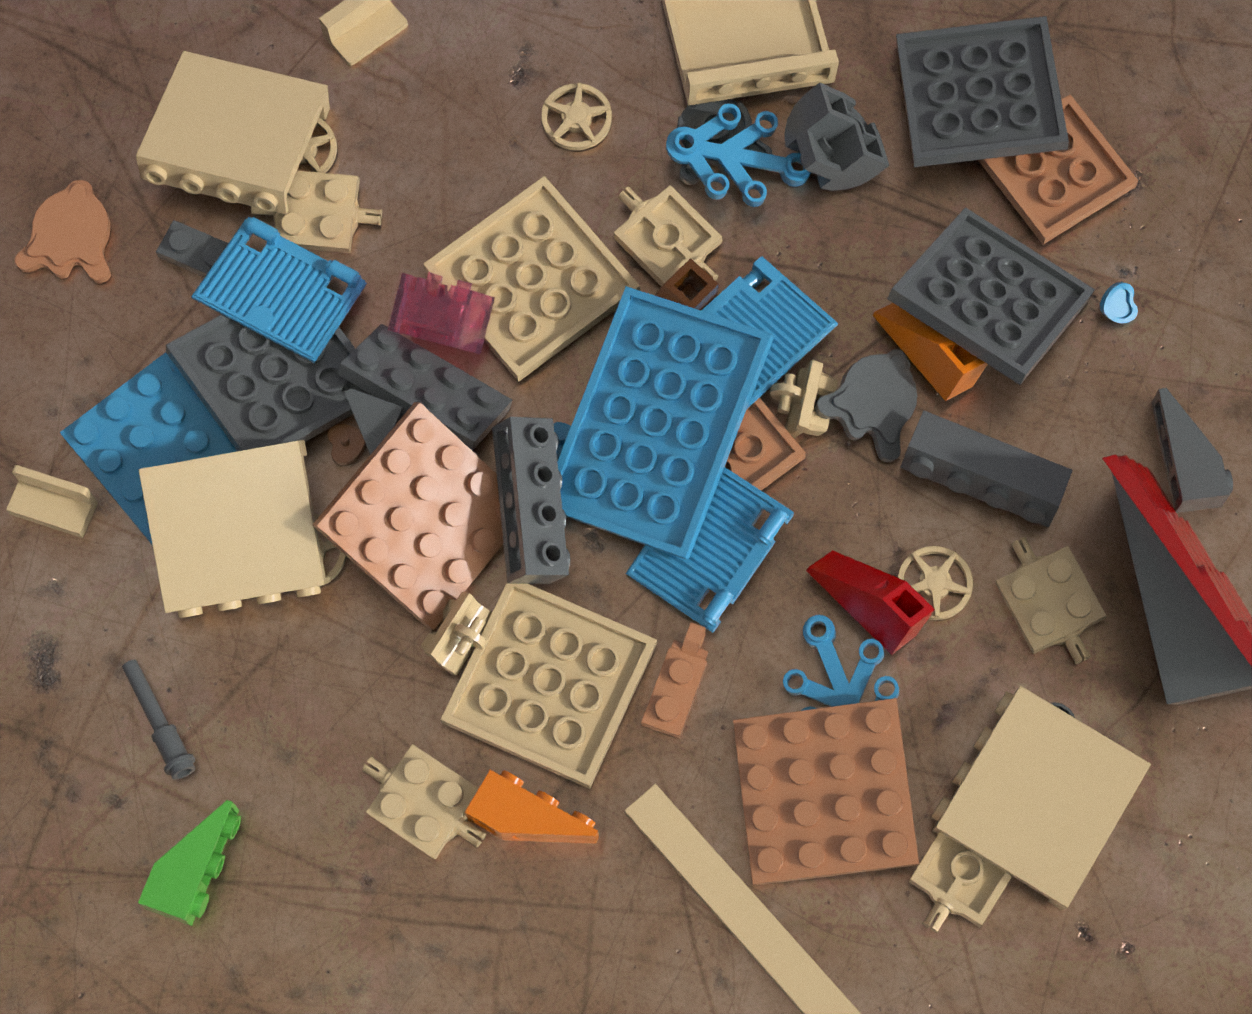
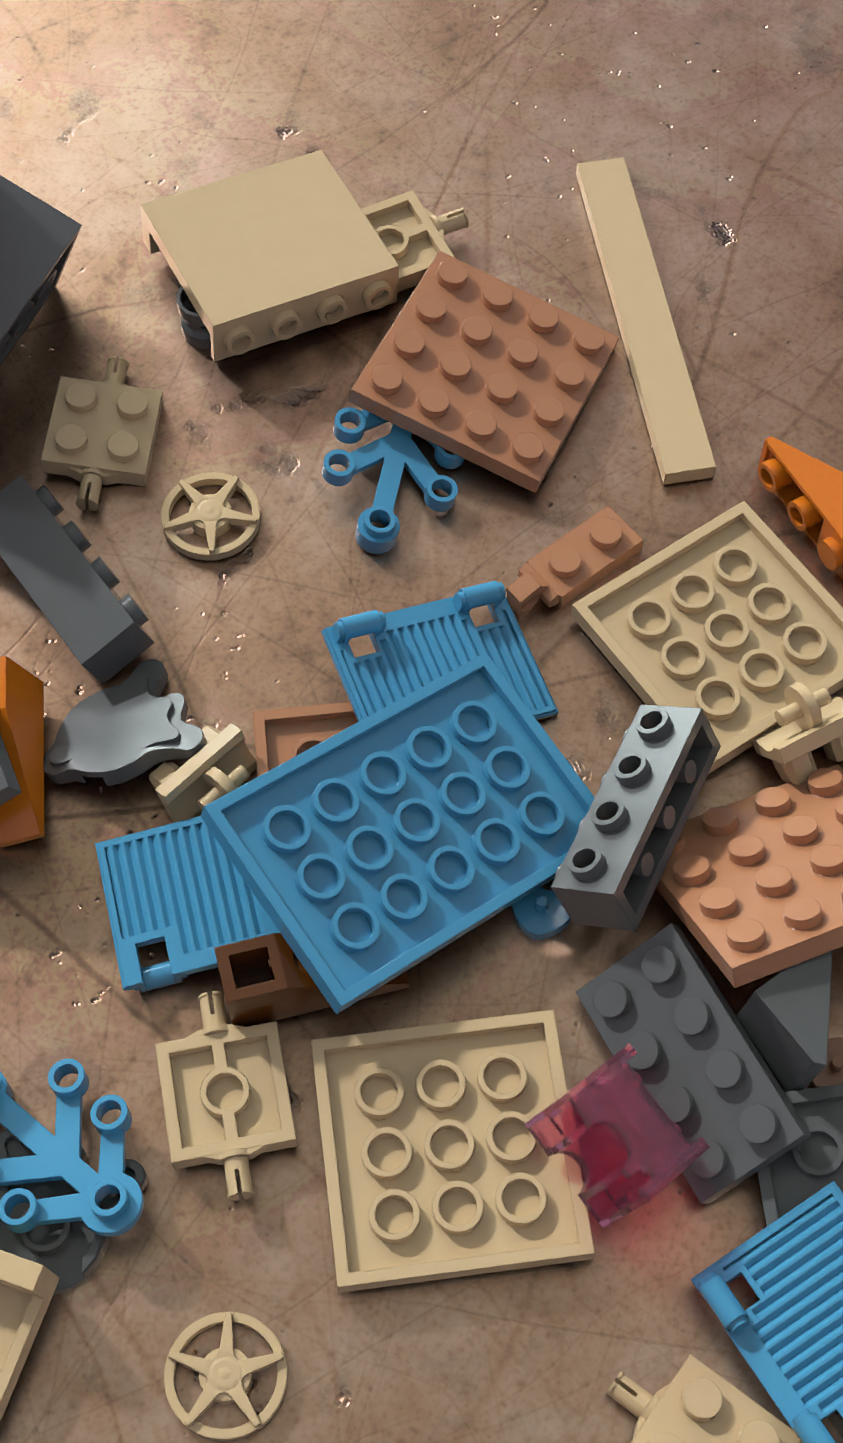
camera: 150 degrees left, 10 degrees down
red slope [806,550,935,655] -> none

